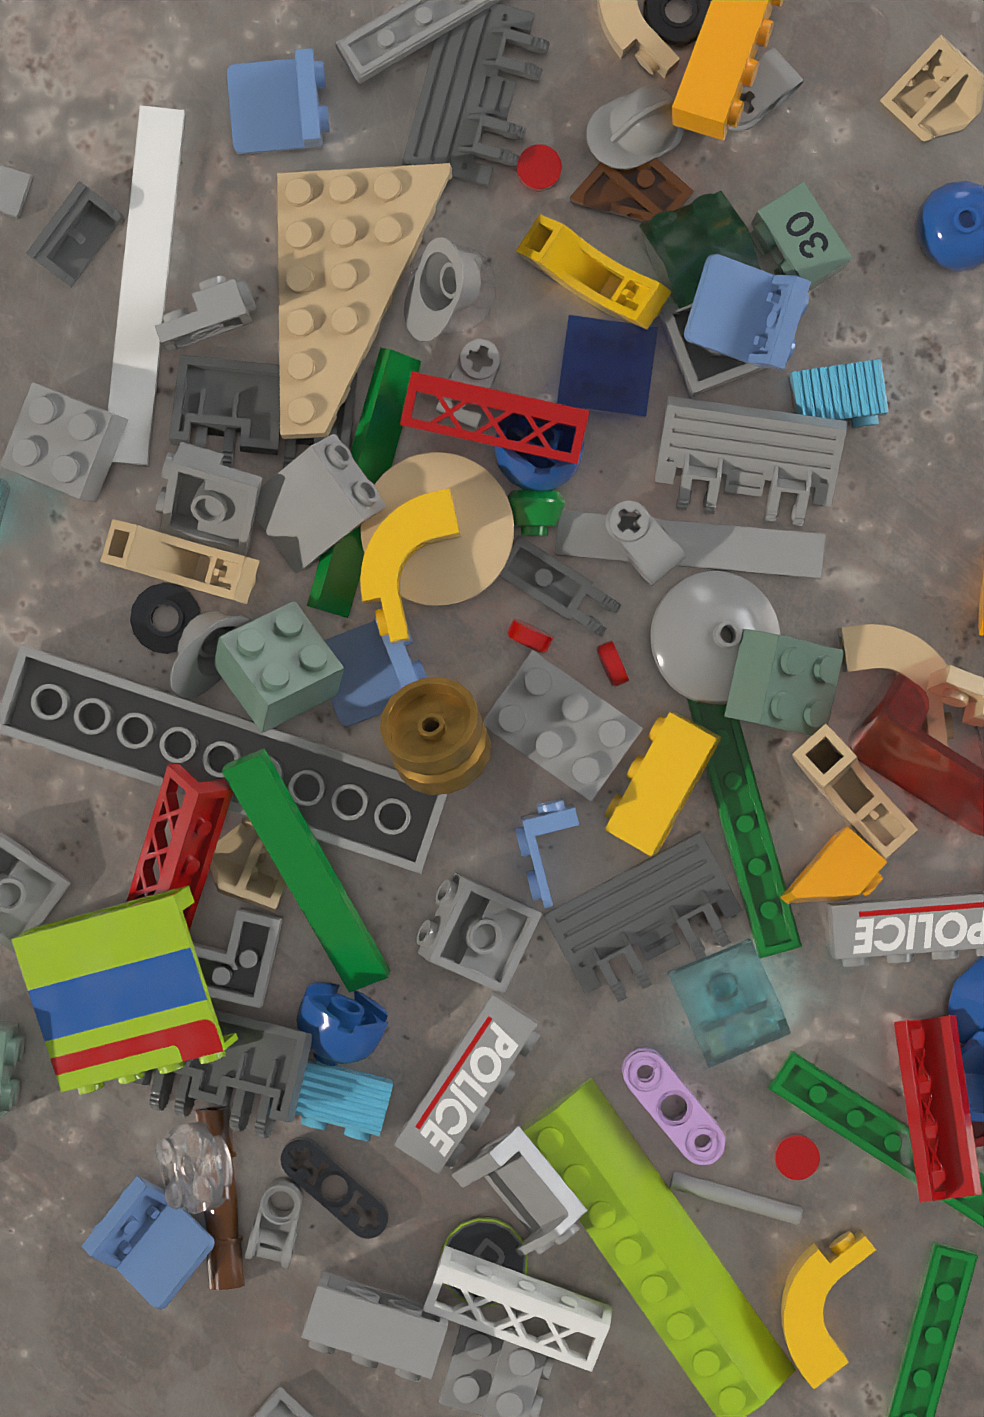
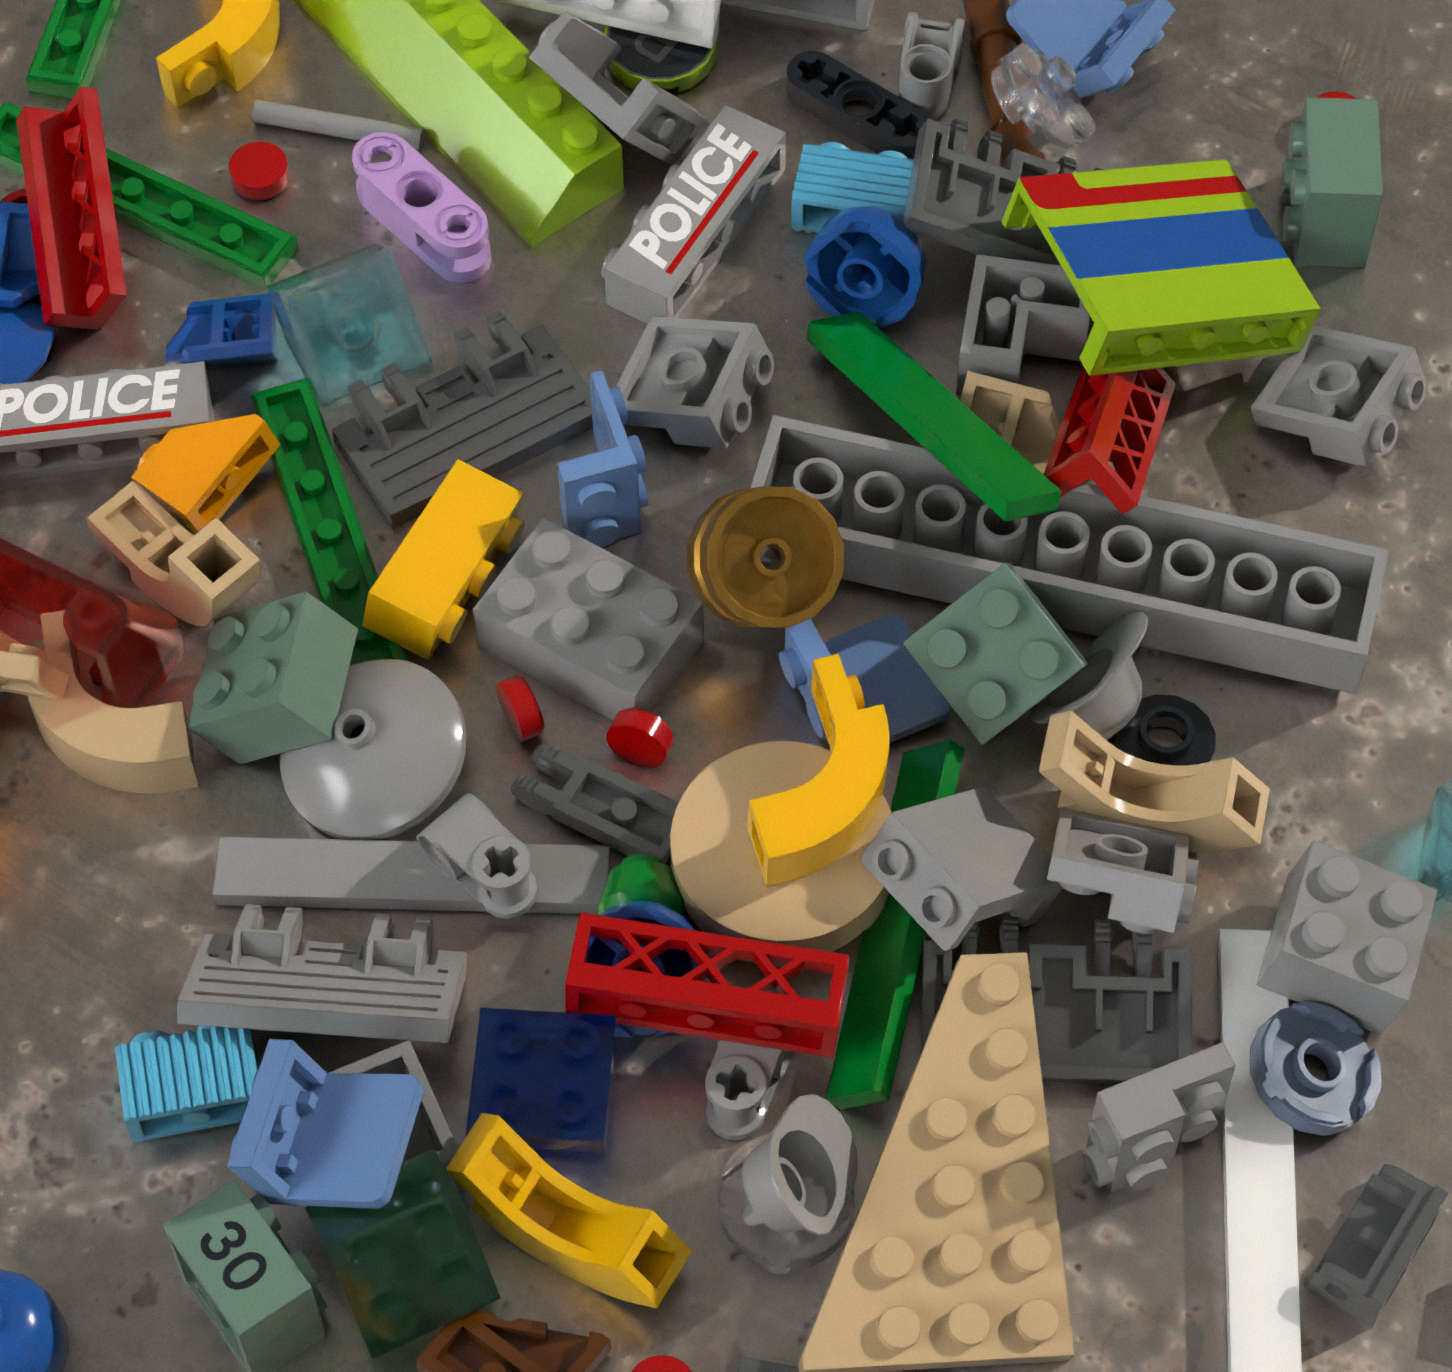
camera: 175 degrees right, 30 degrees down
none -> blue slope [165,293,279,366]
none -> sand blue tile [1250,1001,1381,1136]

